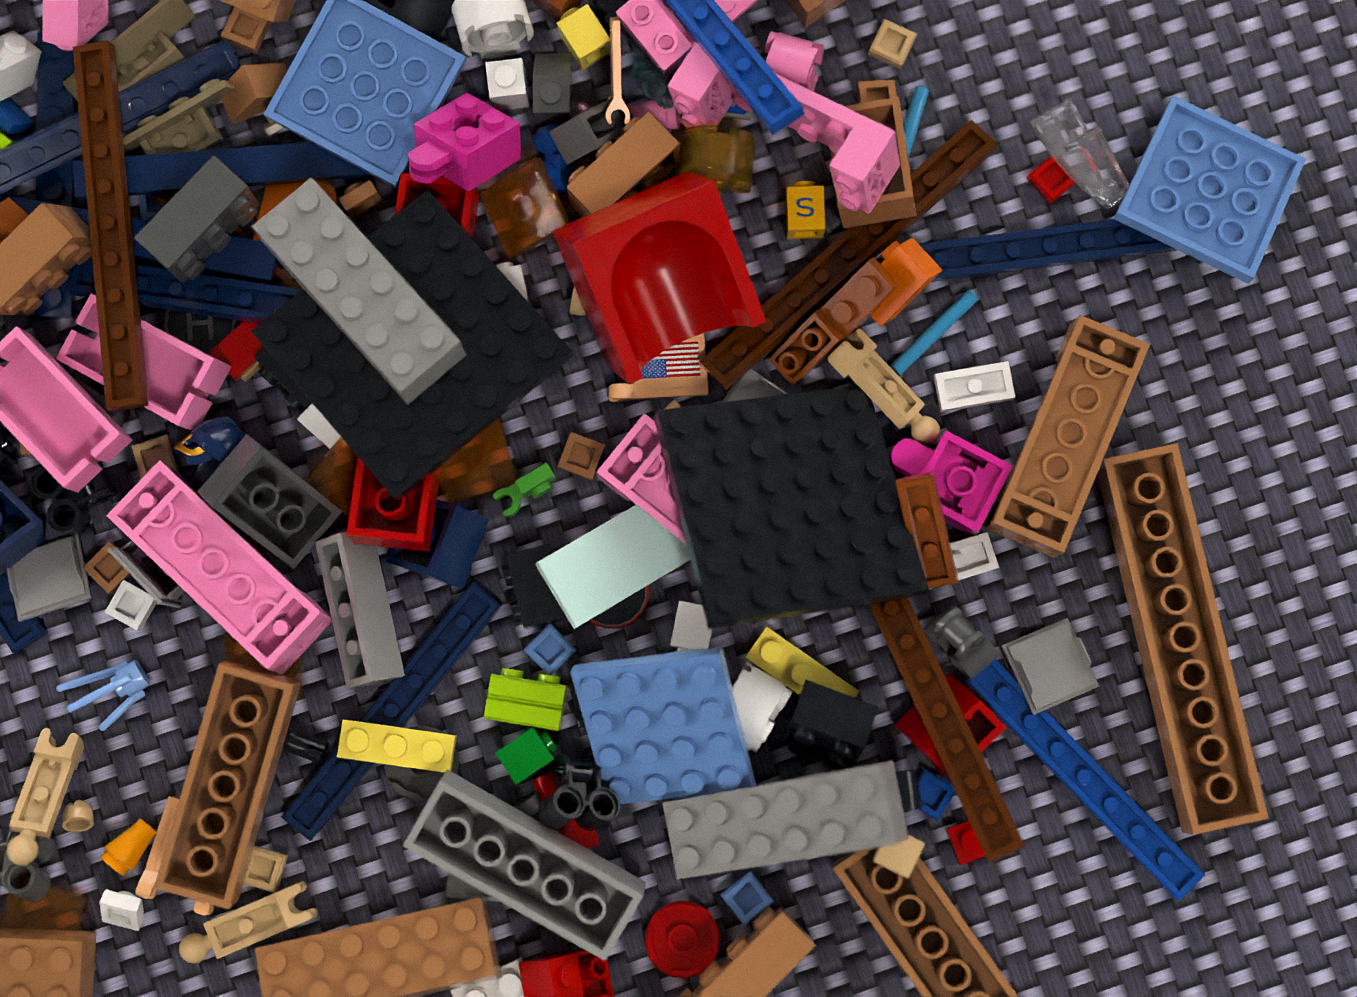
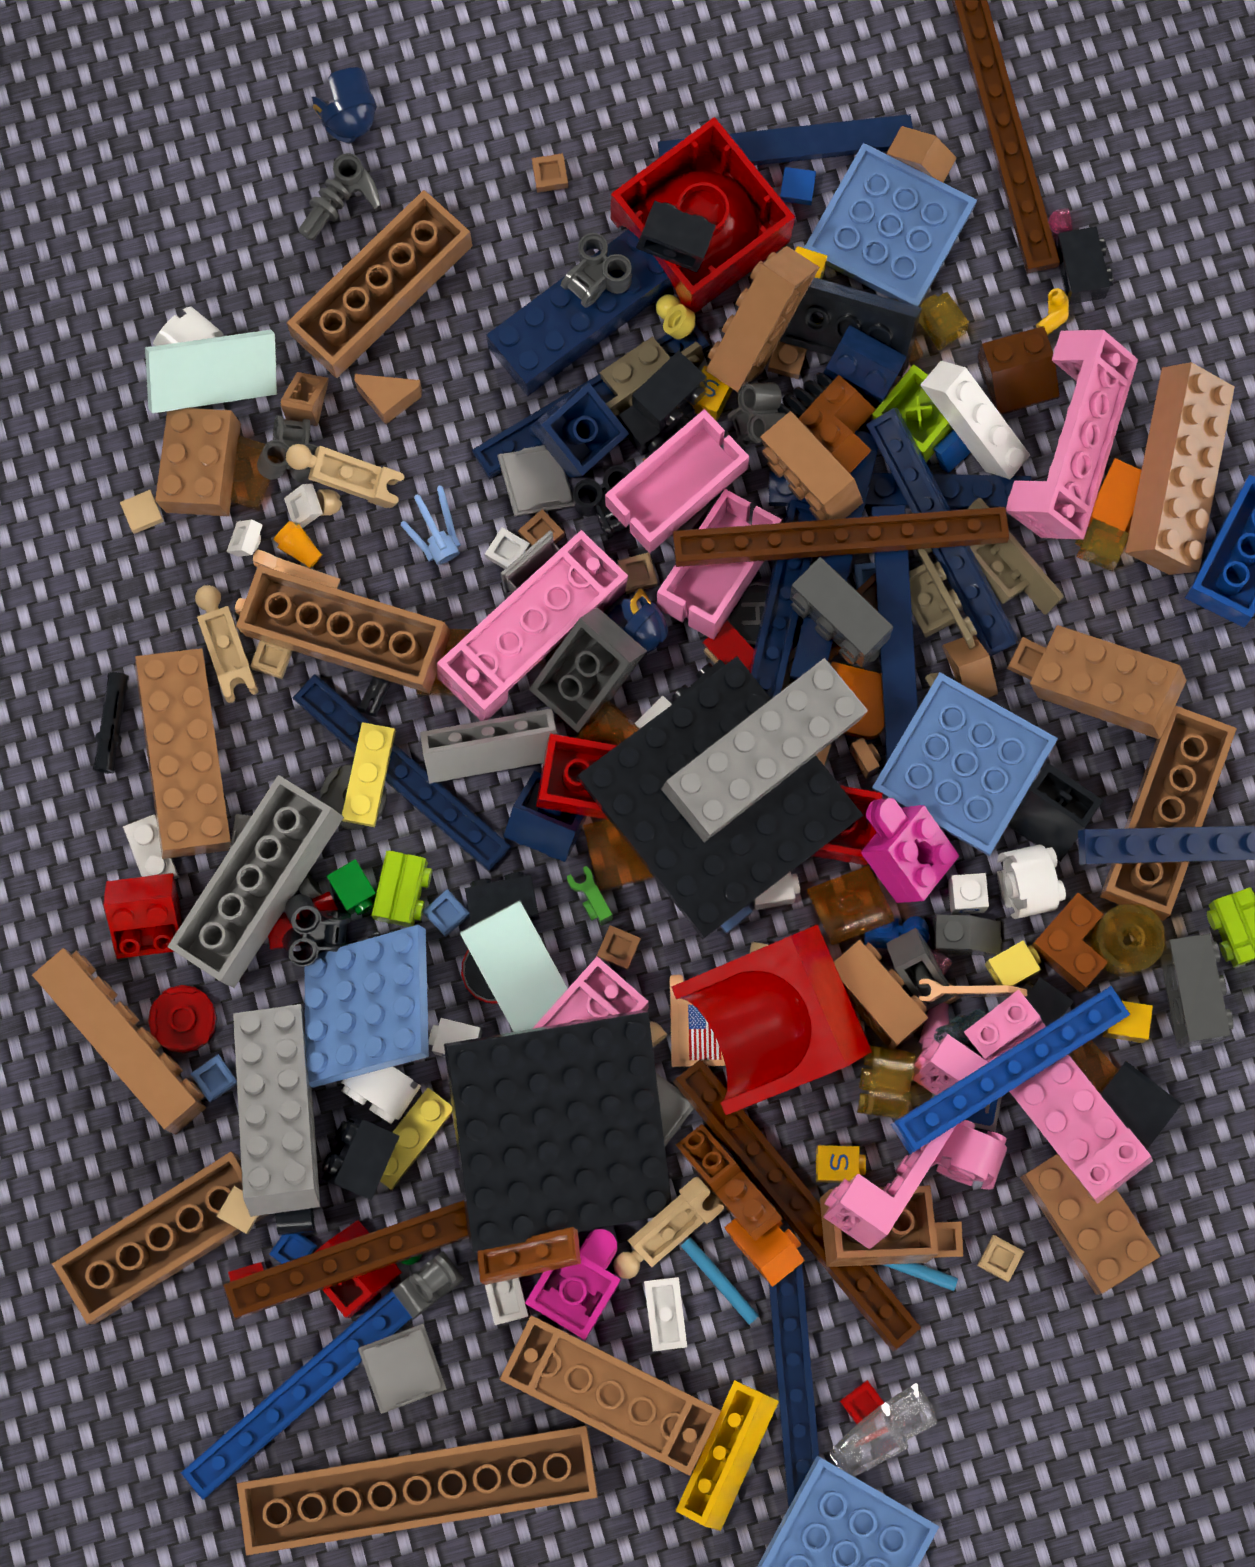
camera: 90 degrees right, 5 degrees down
none -> white plate [284,484,323,528]
none -> yellow brick [676,1380,779,1531]

